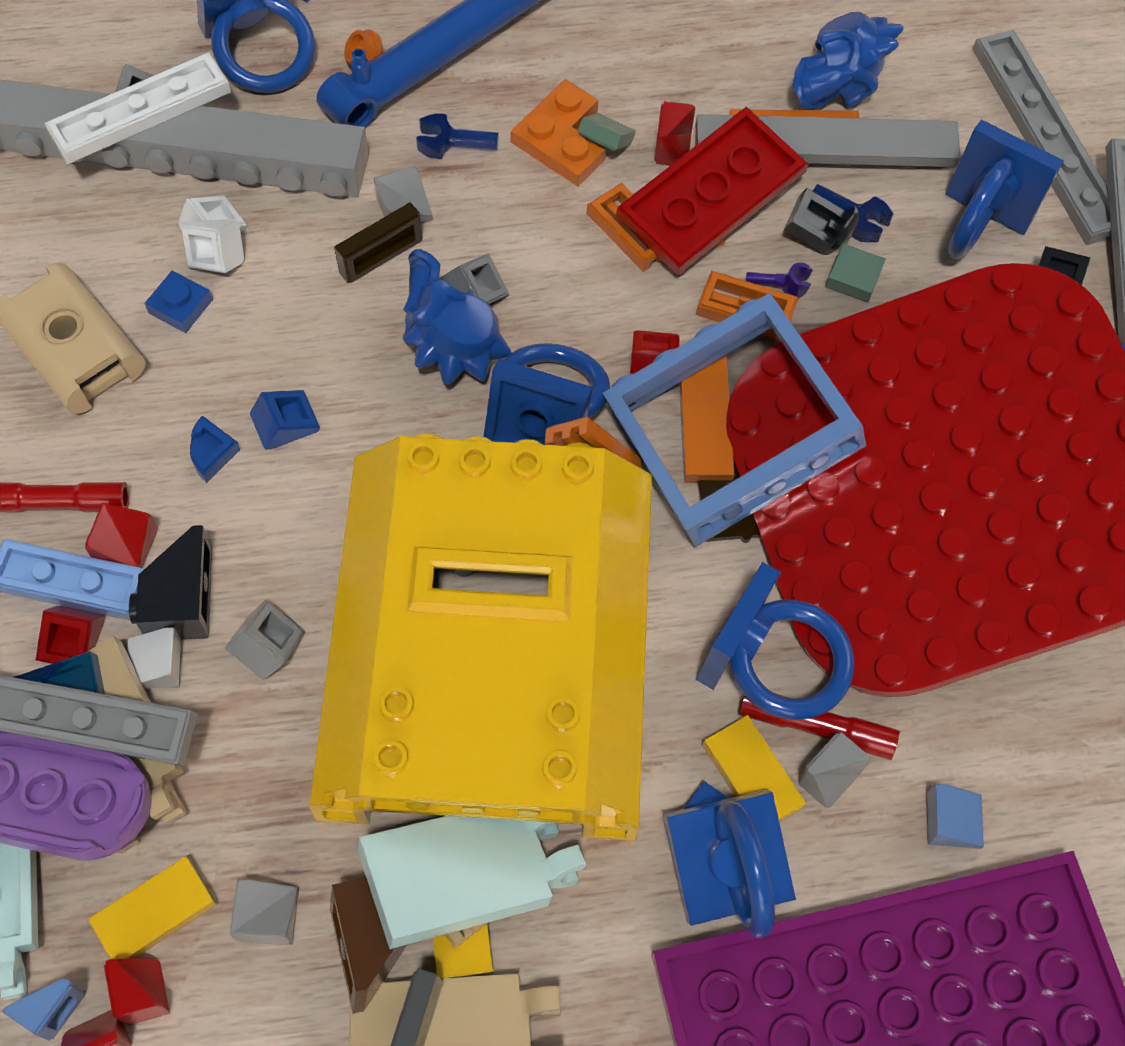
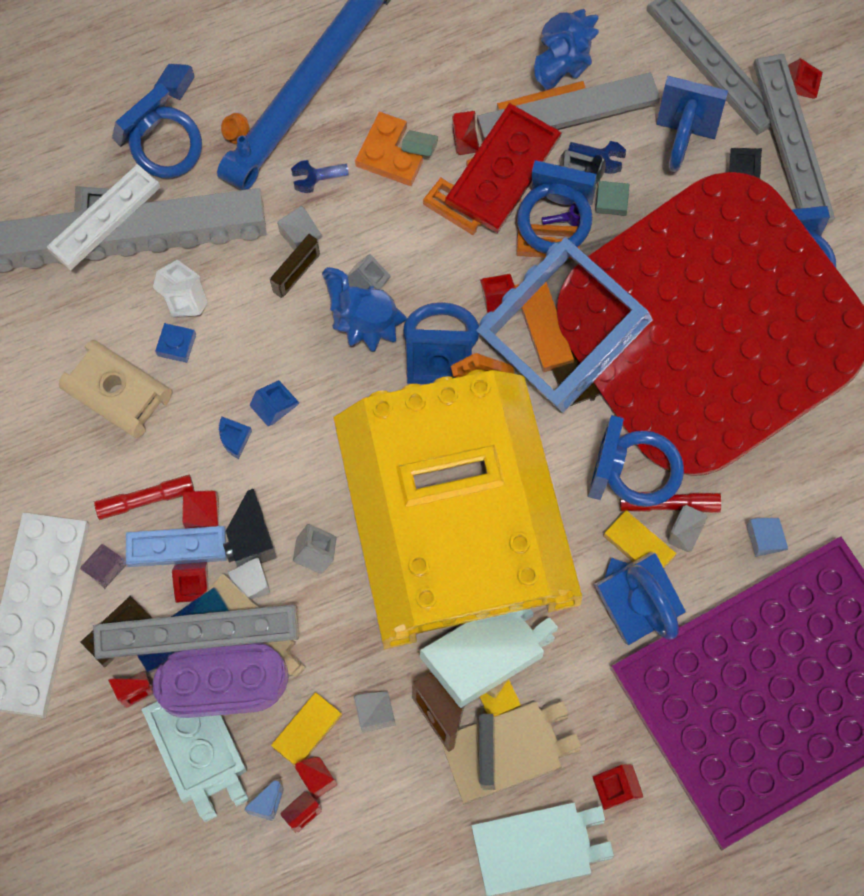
camera: 10 degrees left, 5 degrees up
none -> blue tile [517,160,597,254]

